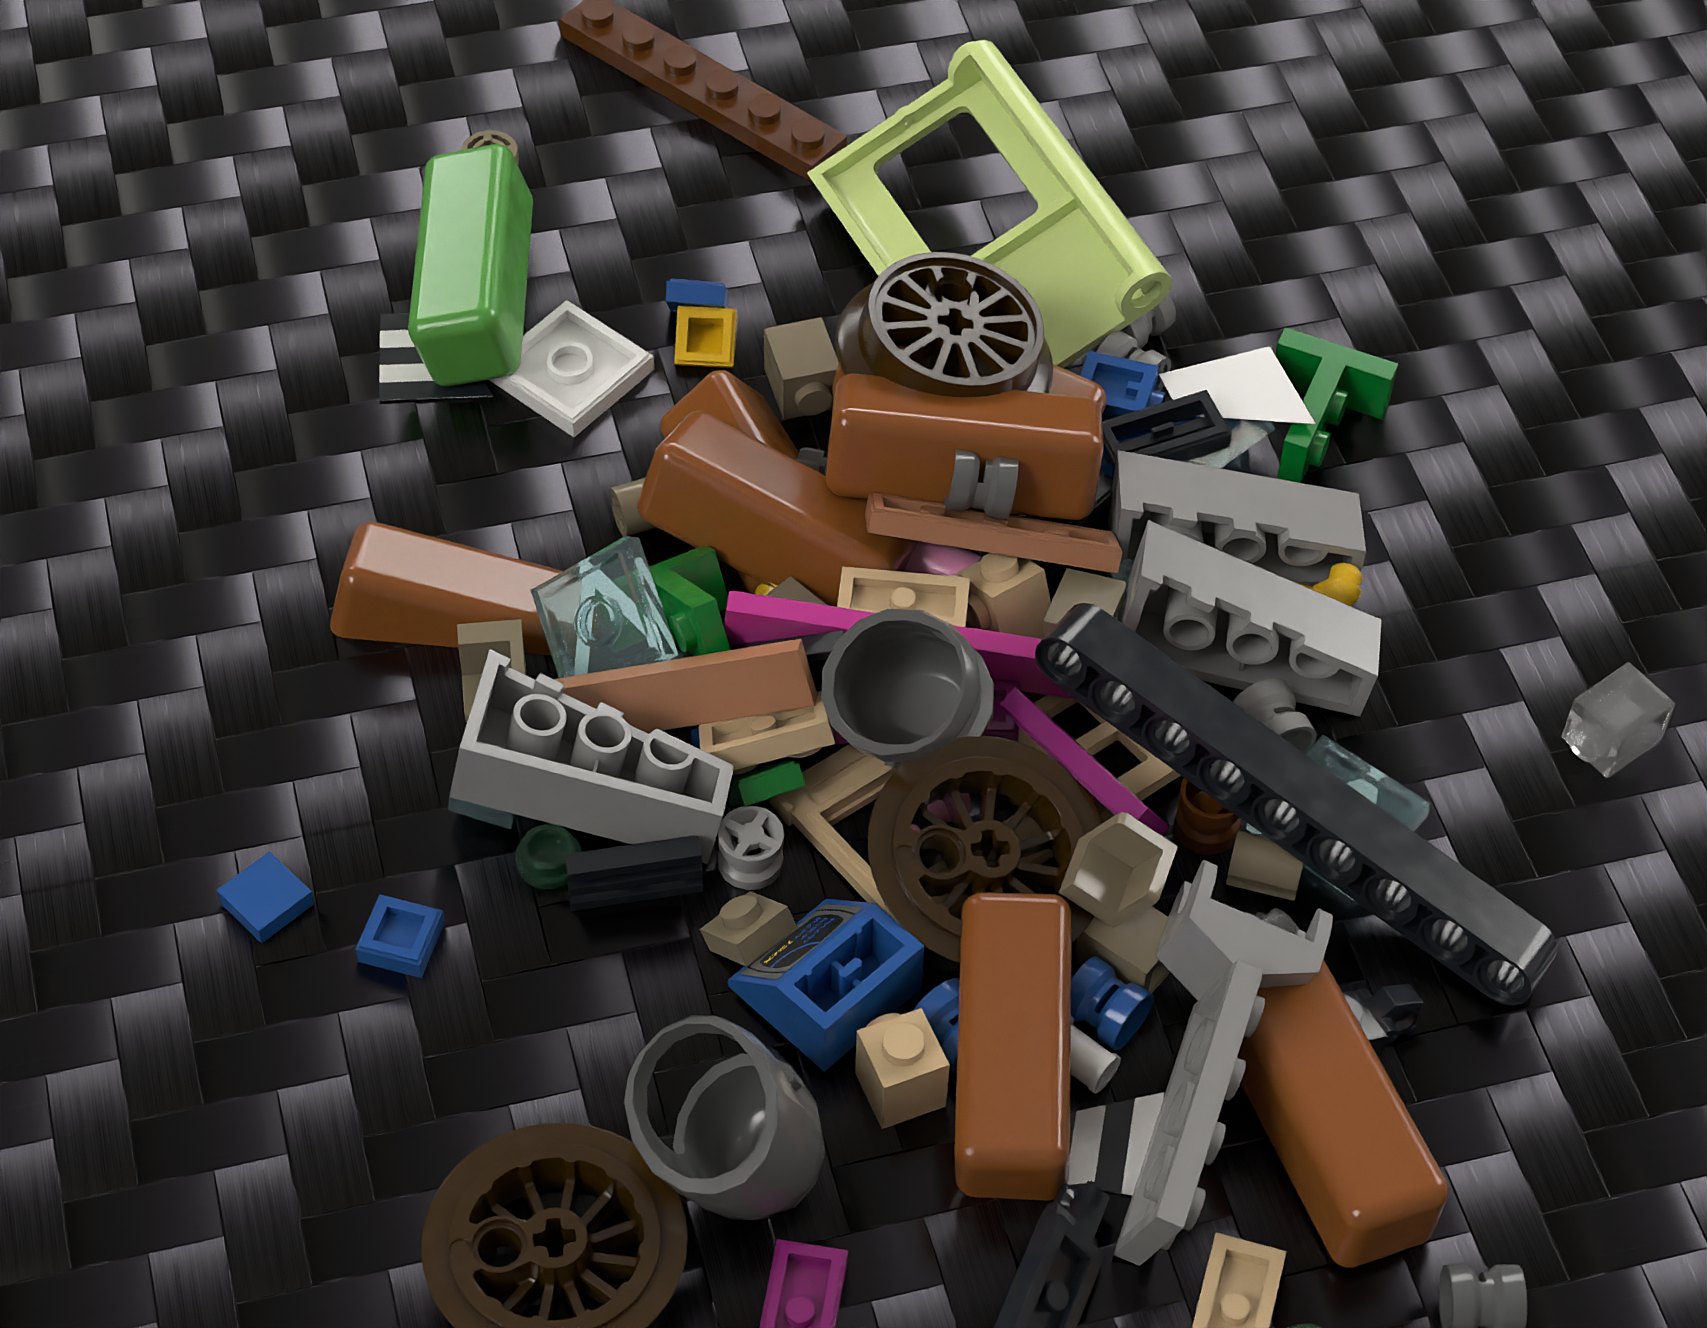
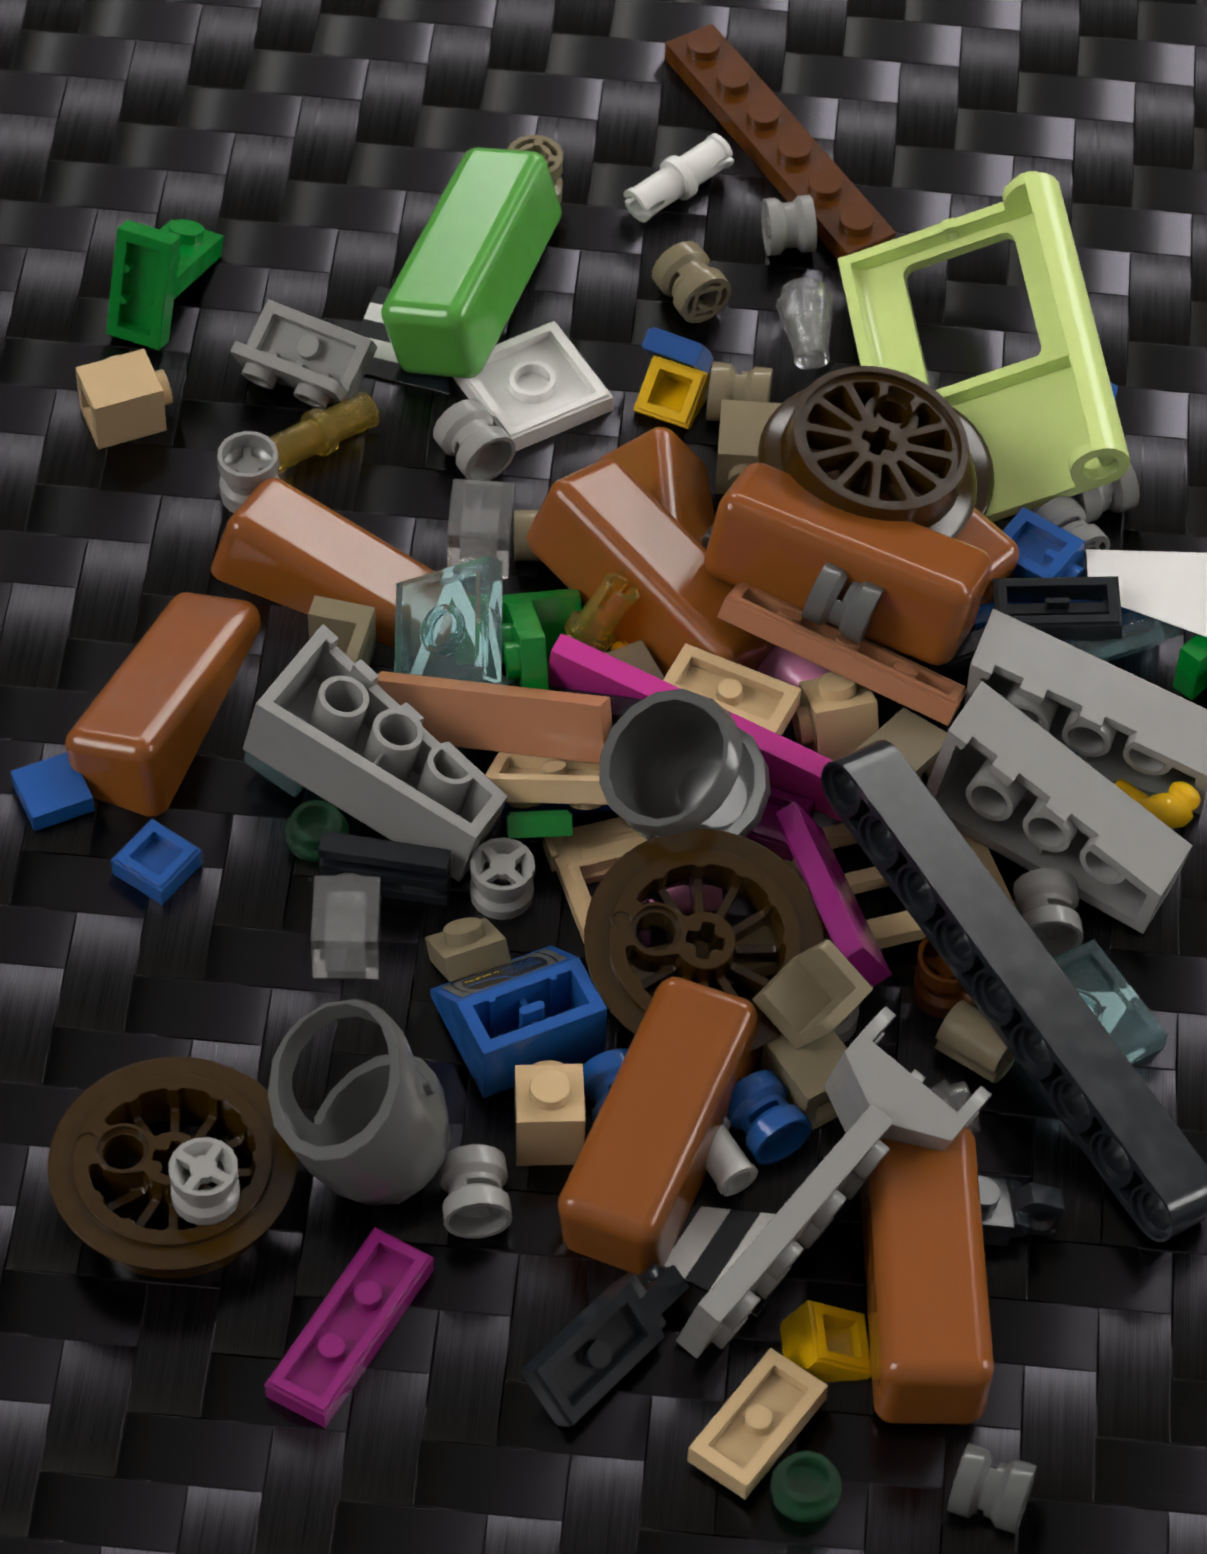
camera: 20 degrees right, 0 degrees up
none -> dark orange piece [65,592,261,816]
none -> tan brick [76,349,173,450]
none -> green bracket [106,219,224,350]
none -> light grey wheel [169,1137,240,1225]
none -> light grey wheel [217,431,279,513]
none -> light grey bracket [230,299,378,411]
none -> clear yellow pin [268,391,380,474]
none -> clear brick [311,873,381,979]
none -> light grey wheel [433,399,516,484]
none -> light grey wheel [439,1144,512,1238]
none -> clear brick [447,479,514,578]
none -> clear yellow pin [547,573,639,669]
none -> white pin [624,133,734,223]
none -> dark tan wheel [652,241,732,323]
none -> dark tan wheel [706,362,773,422]
none -> light grey wheel [761,195,817,256]
none -> clear cone [776,278,834,369]
none -> yellow slope [780,1300,872,1383]

